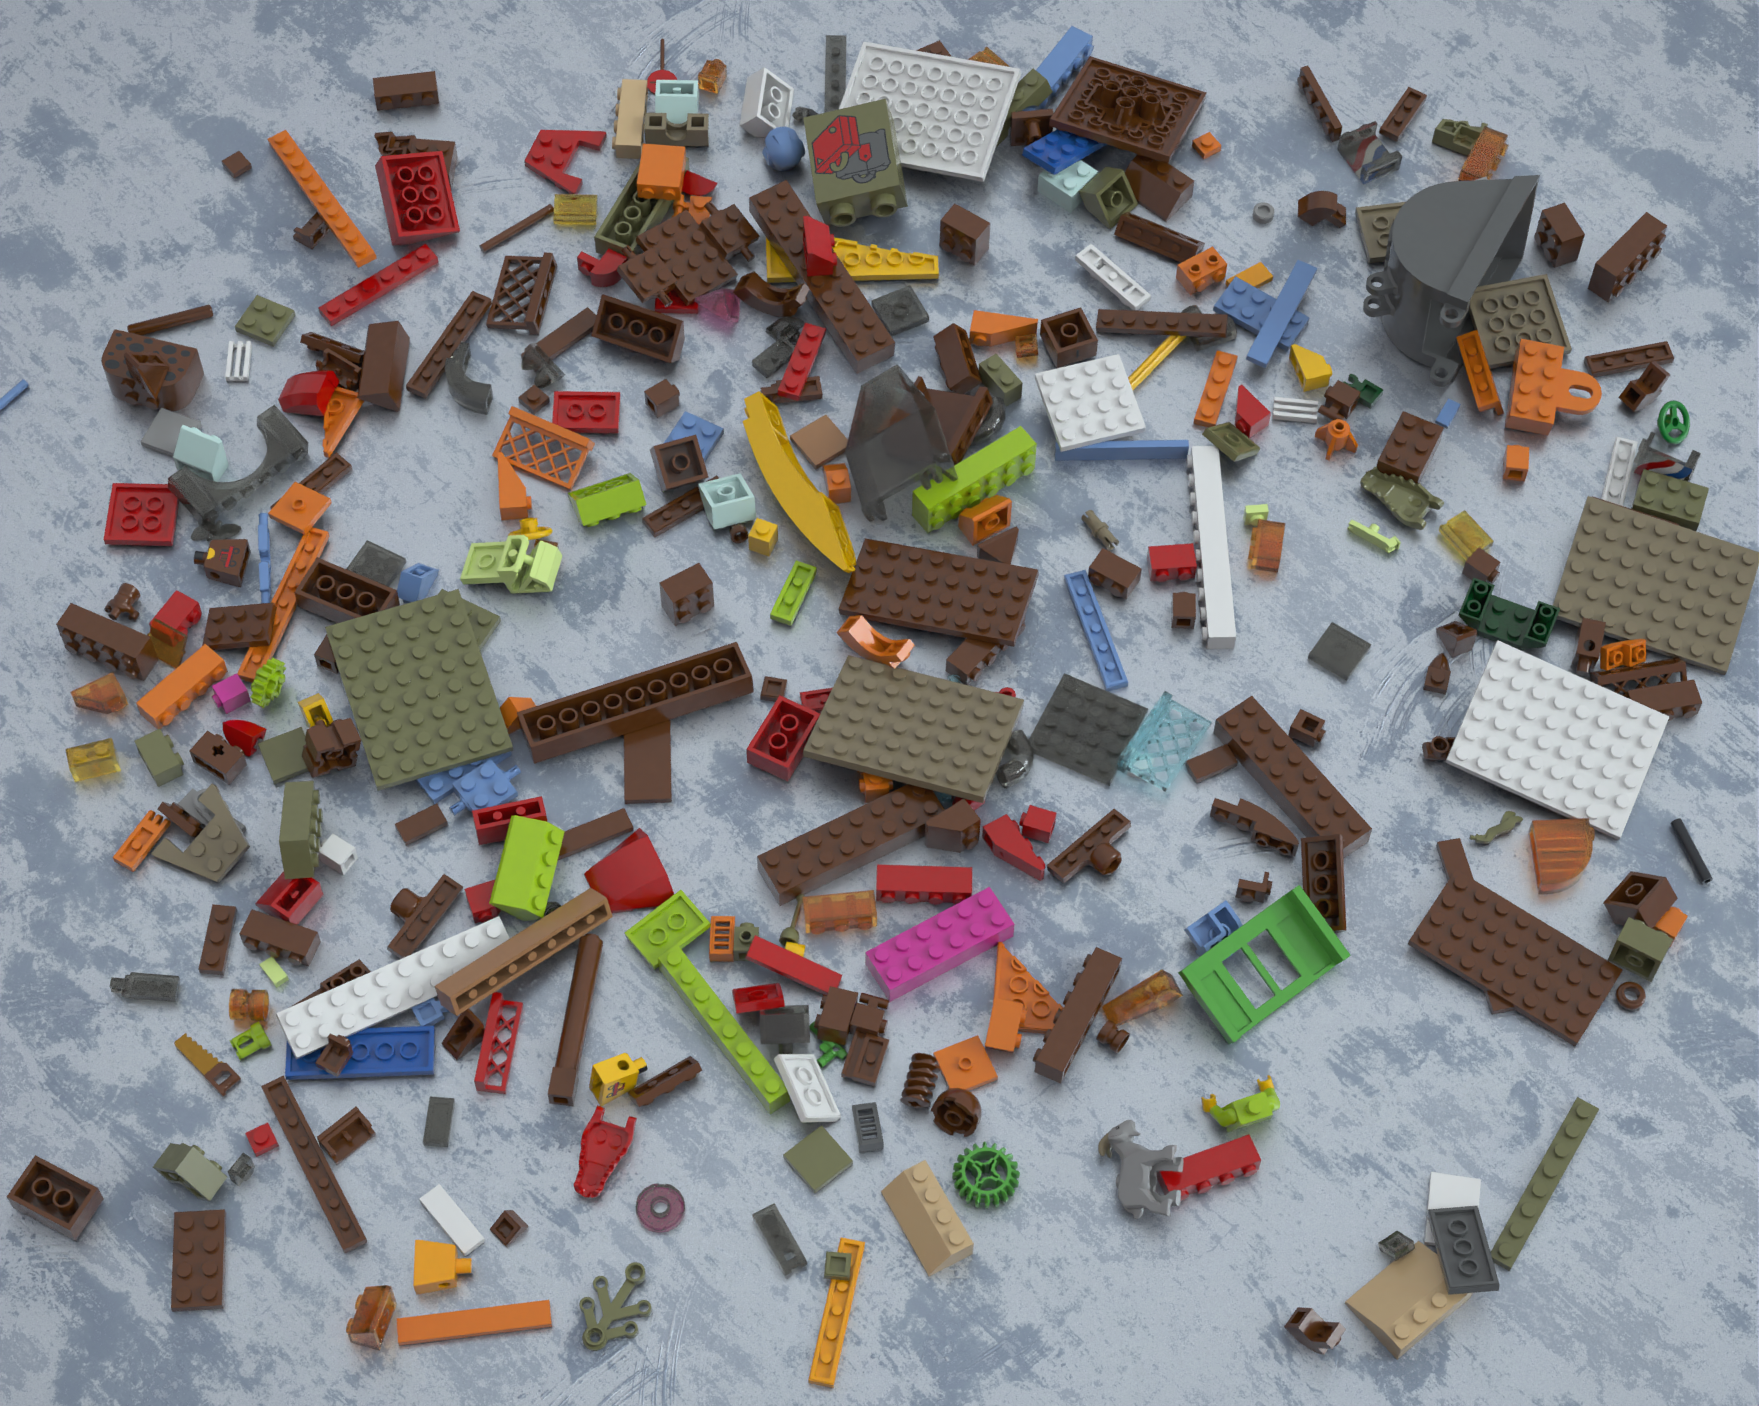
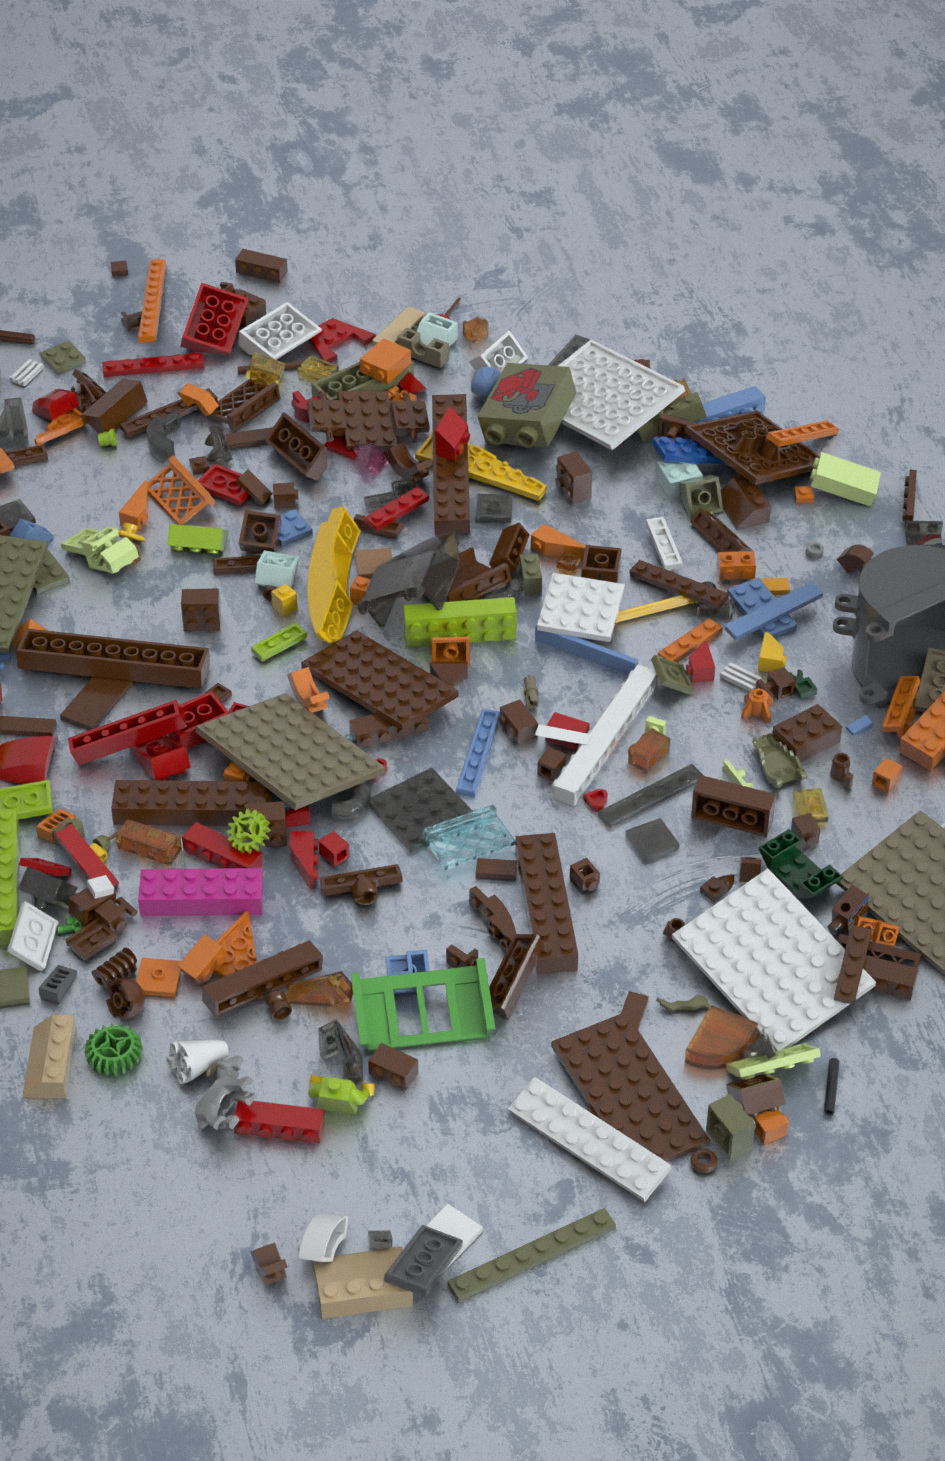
camera: 30 degrees right, 15 degrees down
none -> red brick [68,700,187,765]
none -> white tile [87,875,114,899]
none -> lime piece [98,429,117,446]
none -> red slope [129,735,191,780]
none -> white cone [166,1039,229,1084]
none -> orange slope [177,383,219,417]
none -> lime gear [227,809,271,853]
none -> reddish brown tile [236,469,273,506]
none -> white slope [238,302,322,361]
none -> clear yellow brick [246,353,286,386]
none -> white brick [298,1212,348,1262]
none -> clear smoke panel [318,1019,364,1086]
none -> reddish brown brick [368,1043,418,1090]
none -> white plate [508,1077,672,1202]
none -> white sticker [535,725,591,745]
none -> red tile [583,789,608,812]
none -> clear smoke tile [598,764,704,828]
none -> reddish brown brick [691,775,776,837]
none -> yellowish green plate [726,1043,821,1079]
none -> clear smoke tile [743,1029,776,1059]
none -> orange tile [766,420,839,447]
none -> yellowish green brick [810,452,881,507]
none -> reddish brown piece [830,753,854,789]
none -> reddish brown plate [834,925,872,1005]

